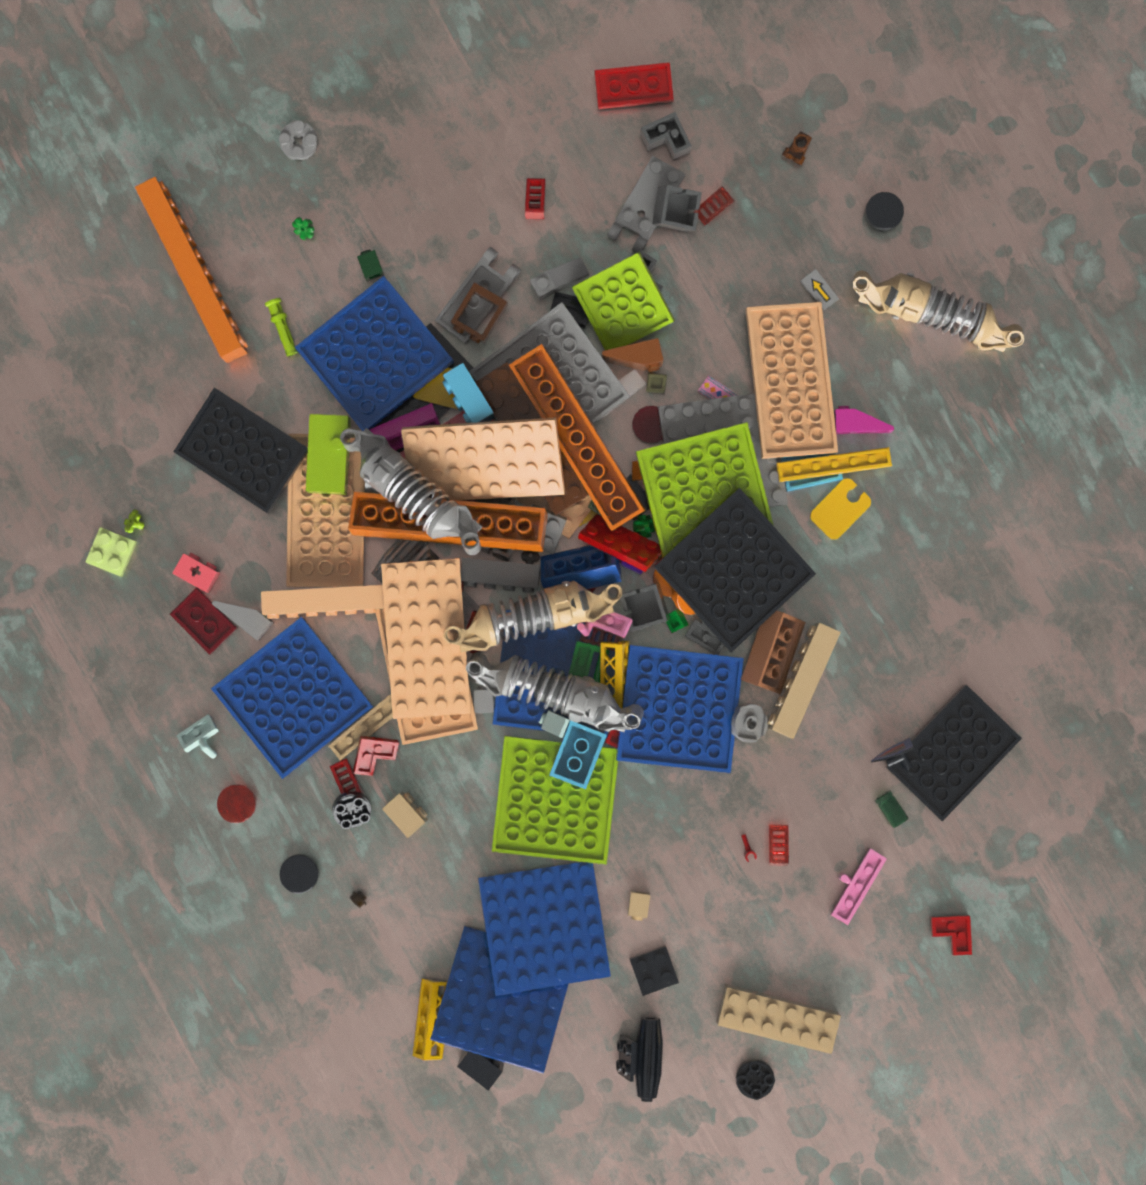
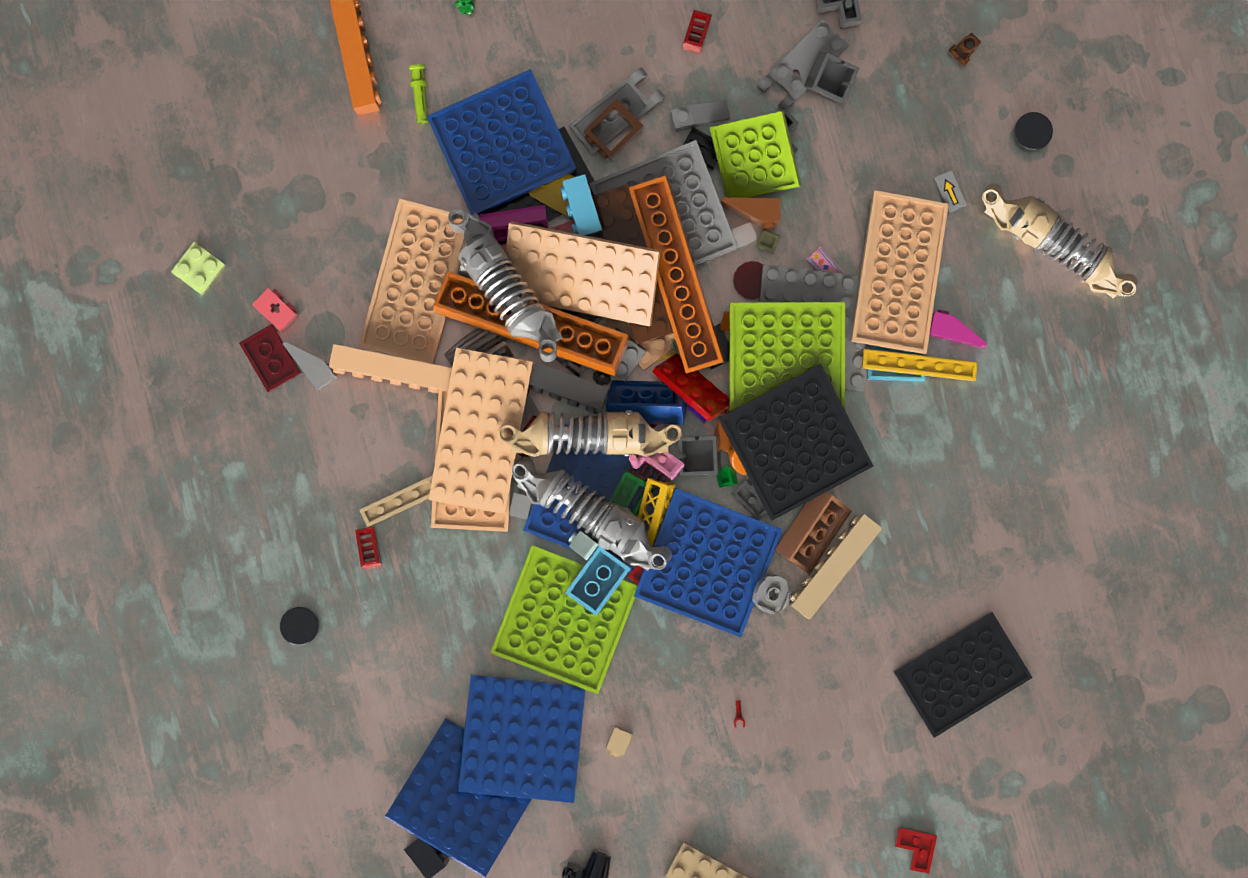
camera: 20 degrees right, 0 degrees up
lime plant [124,509,144,533] -> none
black plate [173,387,308,514] -> none
light aqua plate [176,714,219,758] -> none
blue plate [211,617,374,779] -> none
clear red tile [217,784,257,823] -> none
lime brick [306,414,351,495] -> none
black tile [332,791,371,829] -> none
dark brown plate [349,891,367,908] -> none
plate [353,736,399,776] -> none
dark green brick [357,249,384,282] -> none
tan brick [382,791,428,838] -> none
yellow fence [412,978,448,1060] -> none
black plate [629,945,679,996] -> none
green gear [633,515,655,538] -> none
clear red slope [693,186,735,226] -> none
clear red slope [769,825,789,866] -> none
yellow piece [810,478,871,540] -> none
bright pink plate [830,848,887,925] -> none
shield [871,738,914,770] -> none
clear green piece [874,790,909,828] -> none

